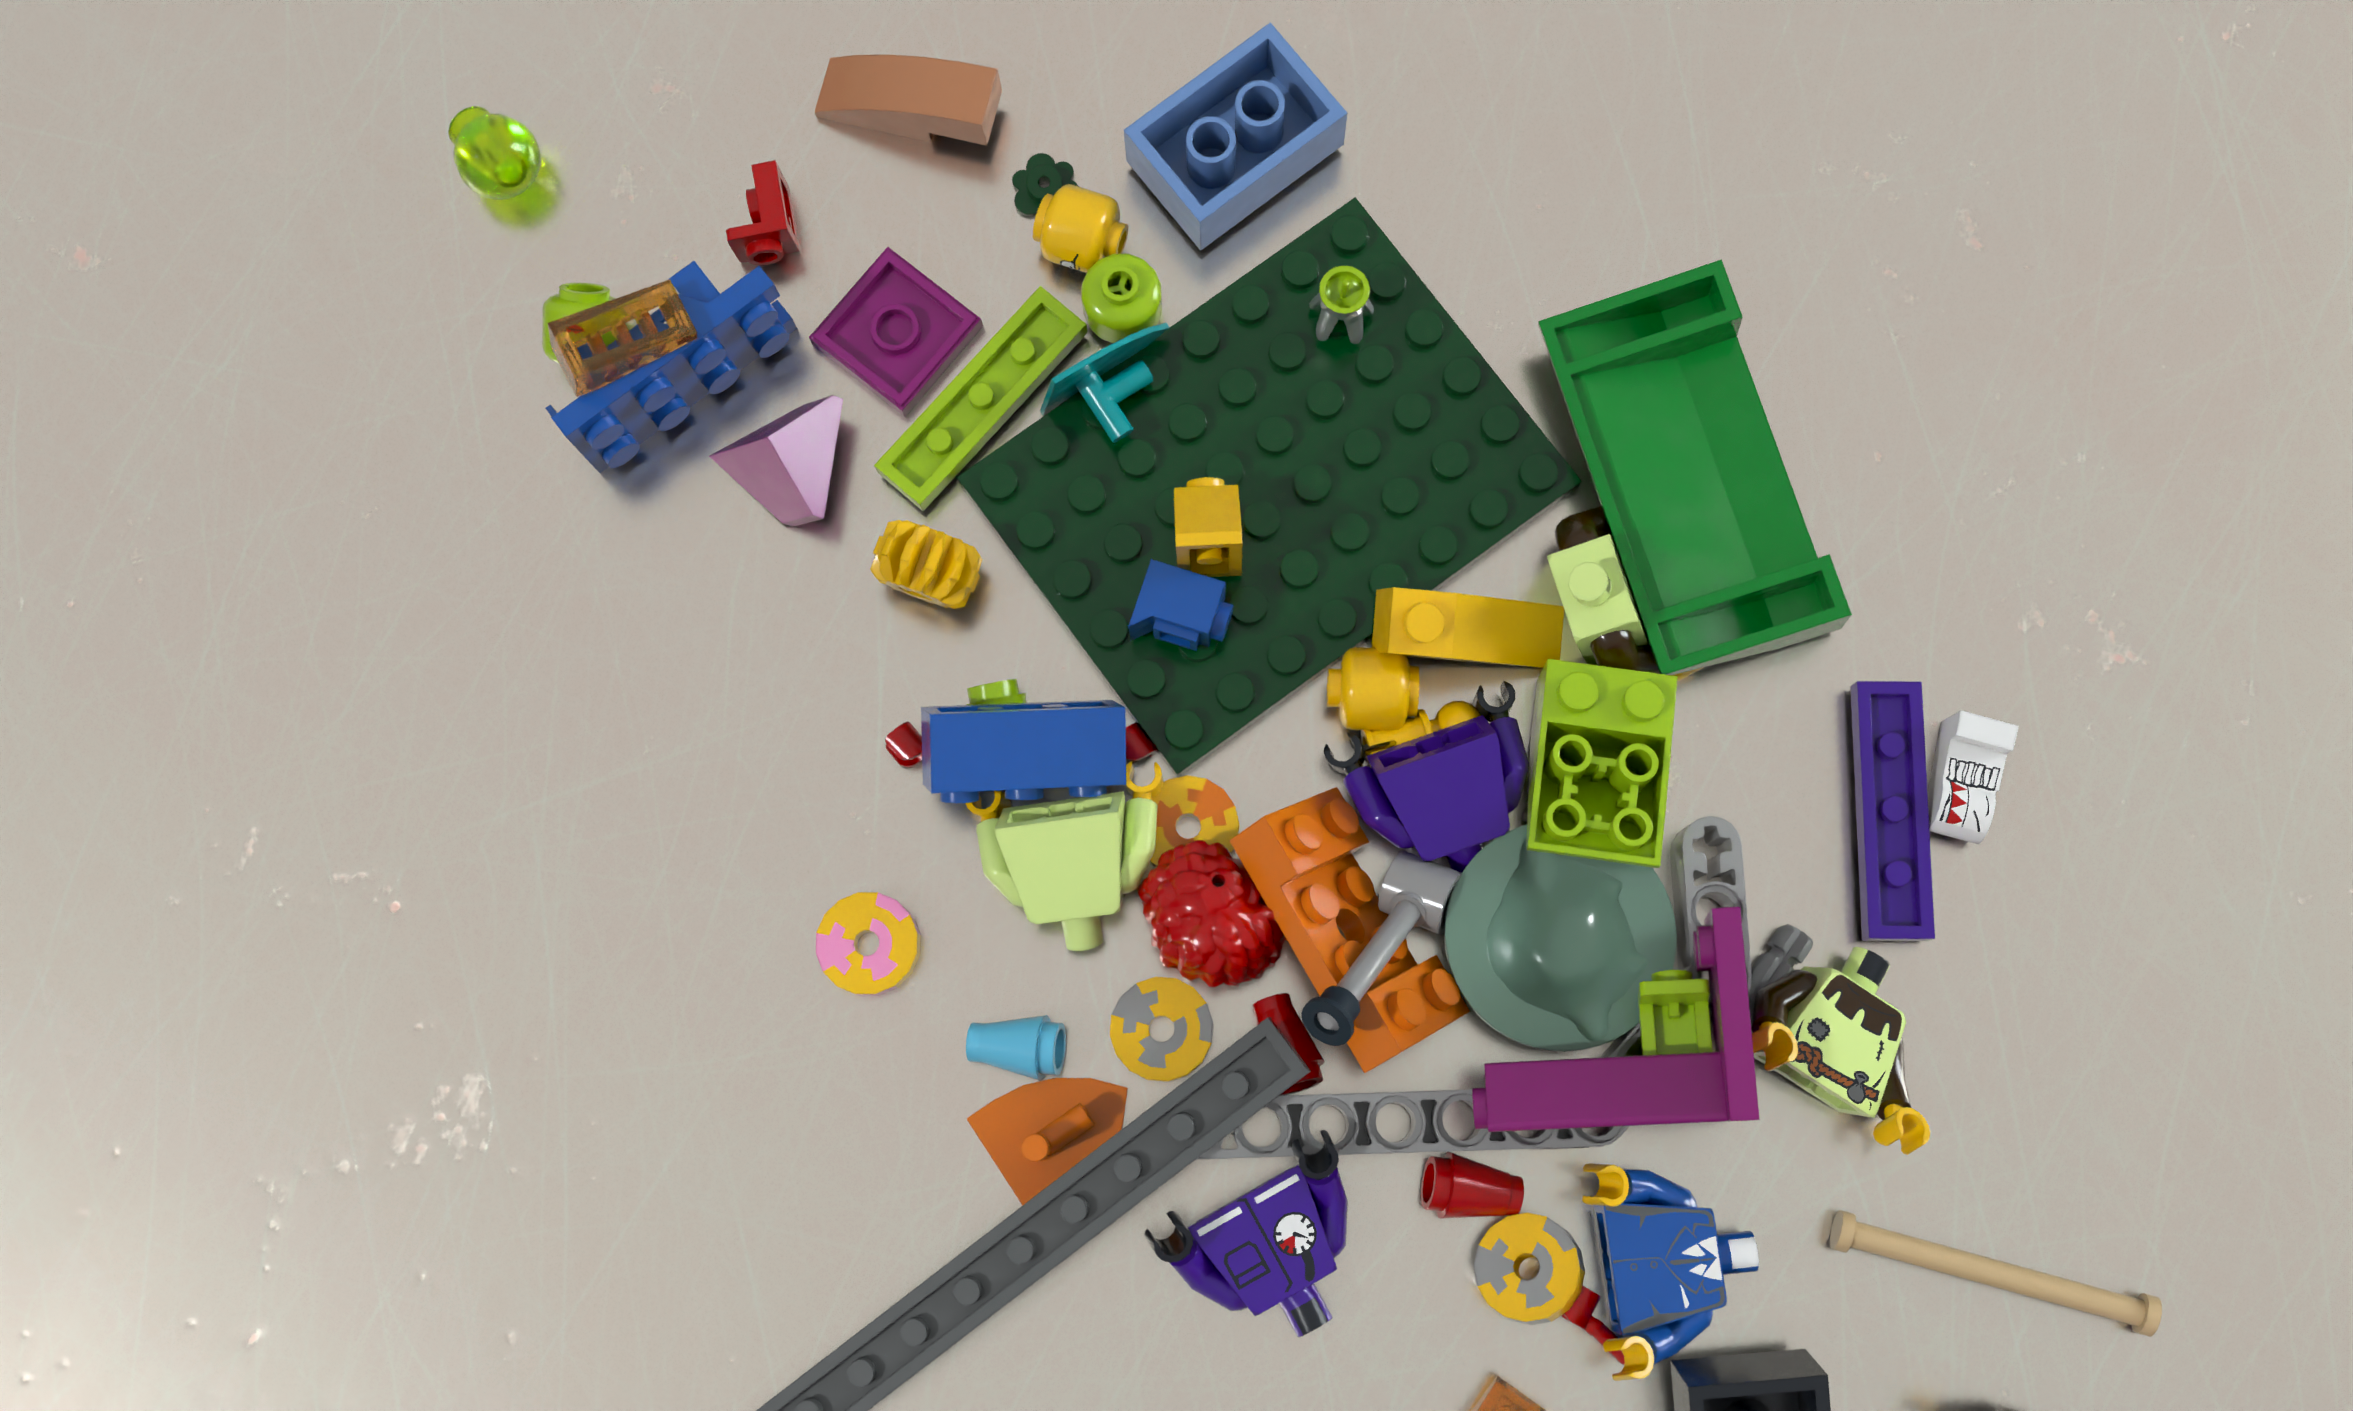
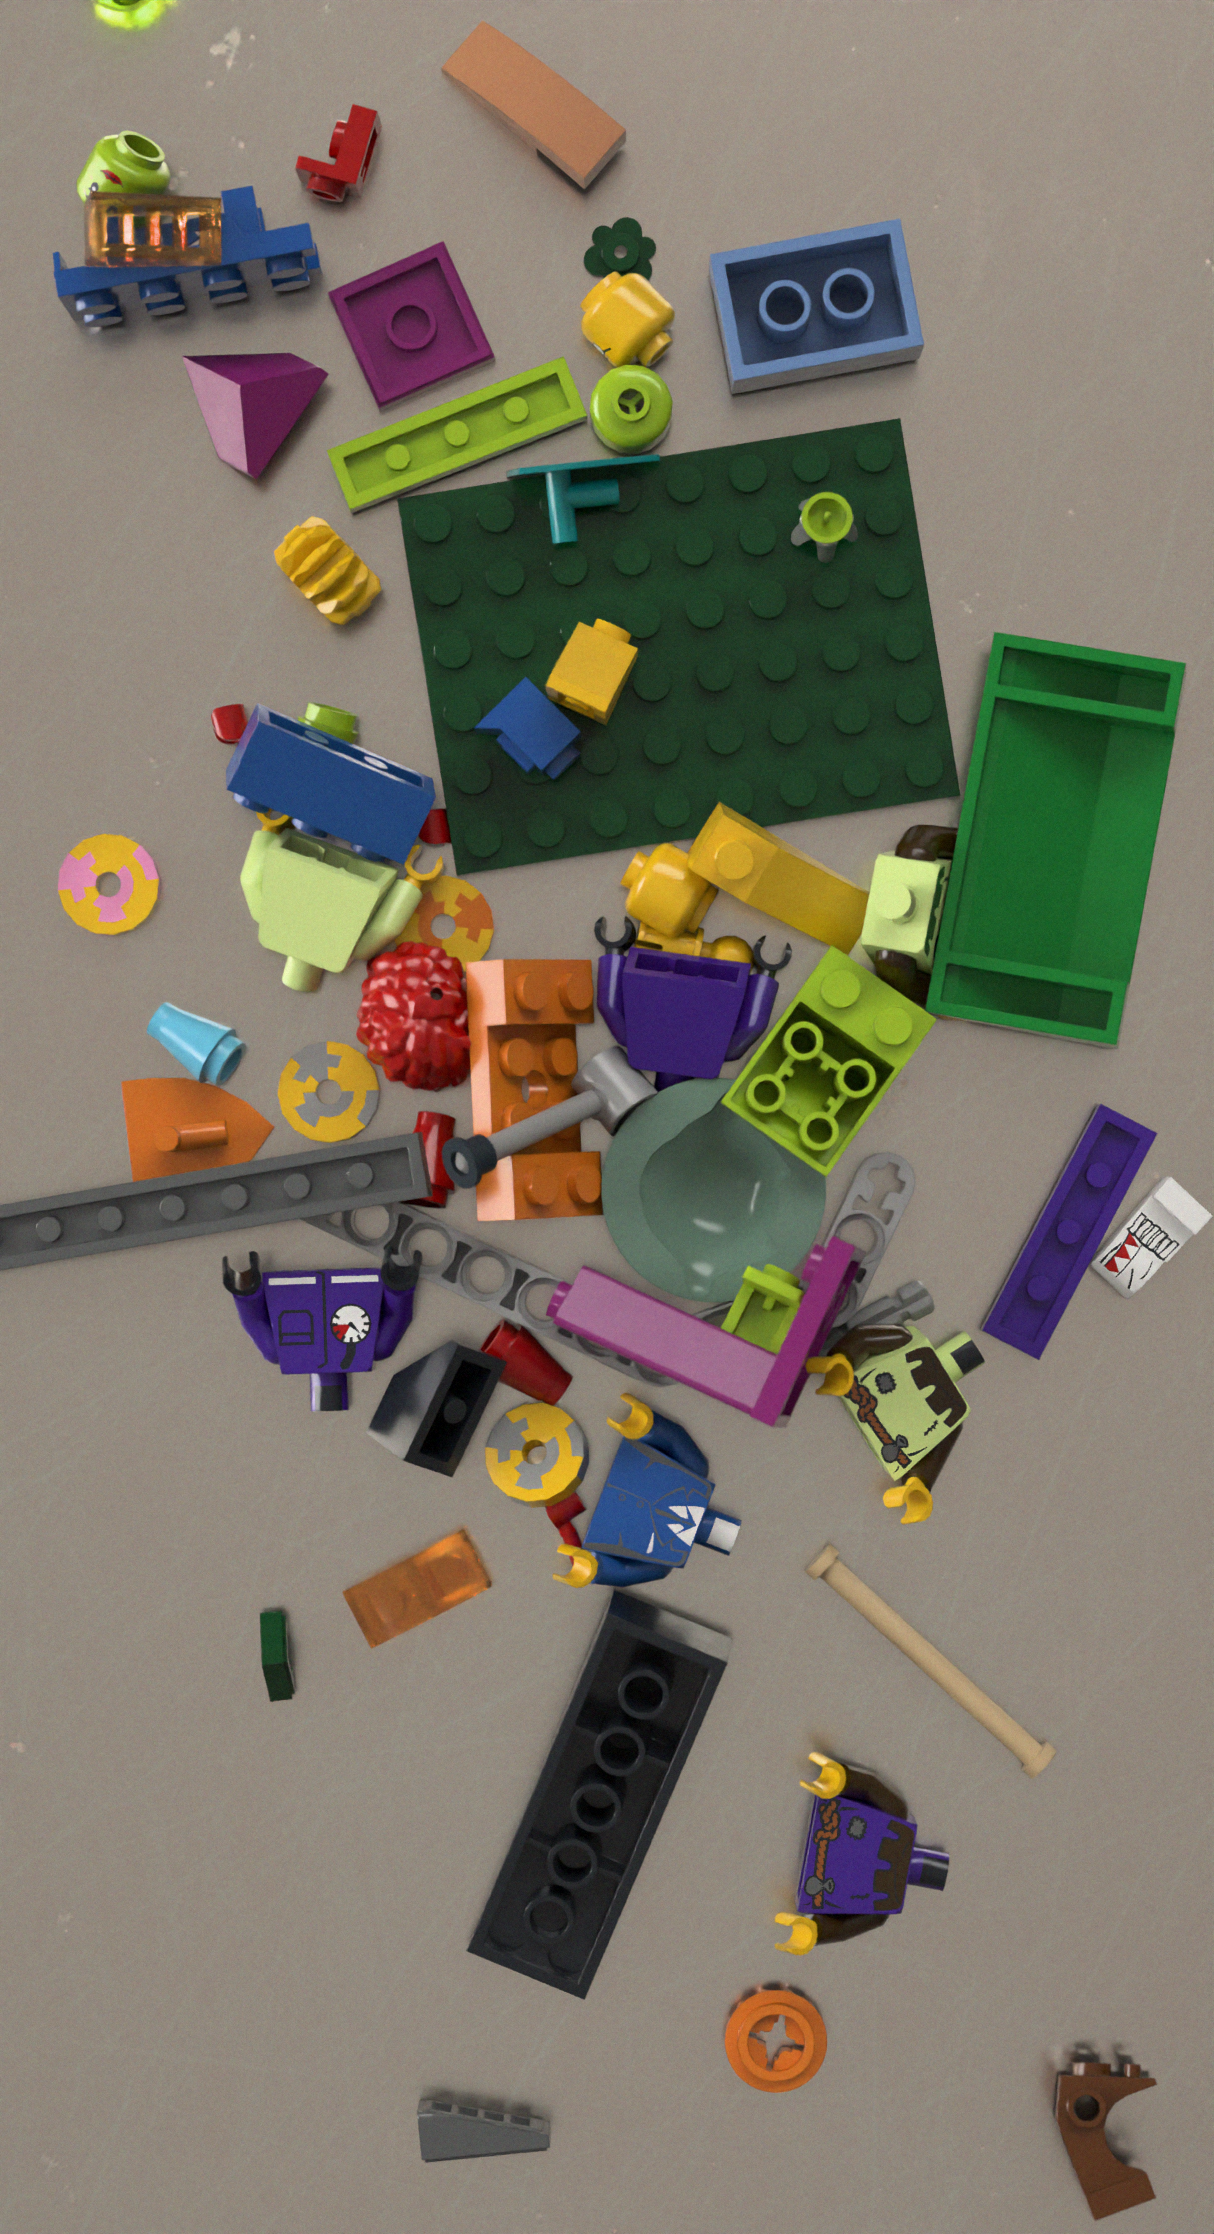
camera: 20 degrees right, 10 degrees up
none -> black slope [366,1340,507,1477]

